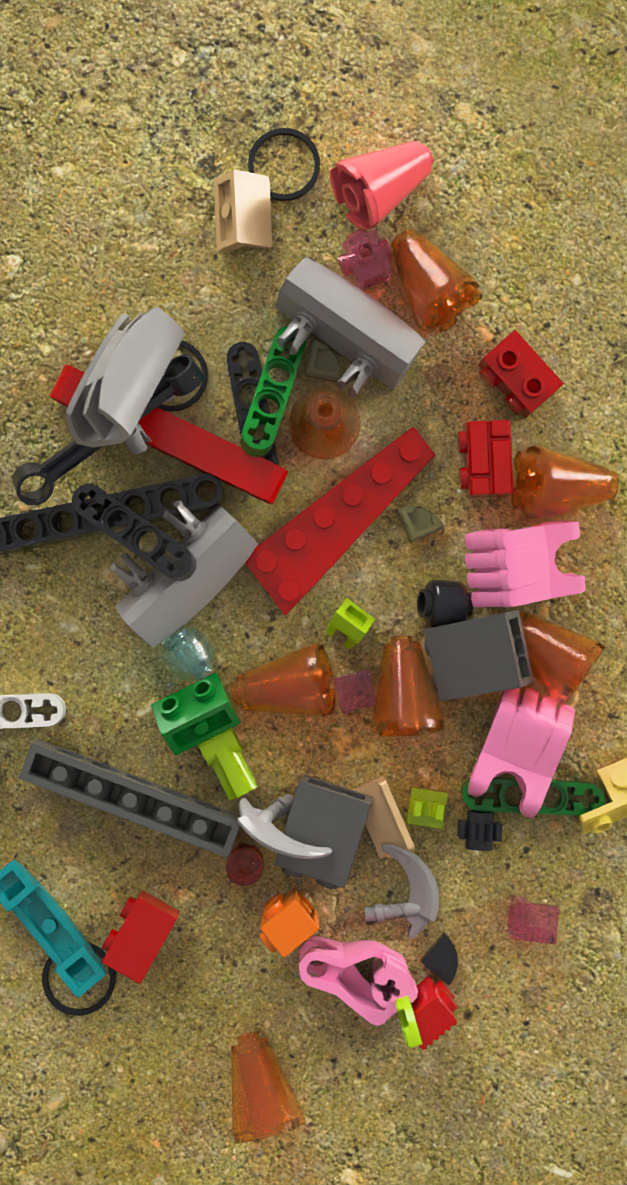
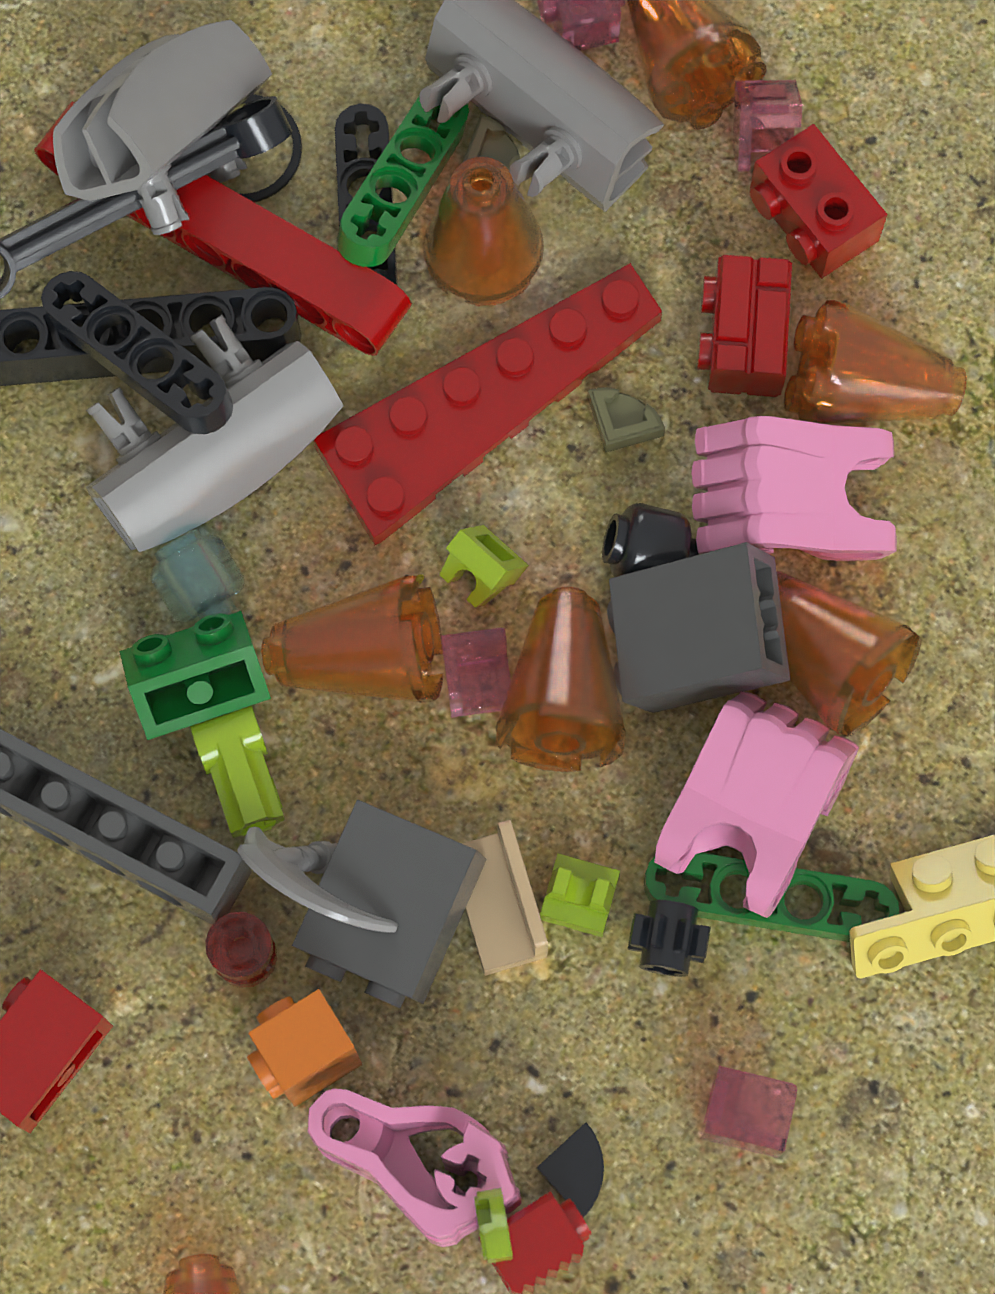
camera: 10 degrees right, 15 degrees down
light grey piece [364,843,439,939] -> none
none -> clear pink panel [733,80,802,172]

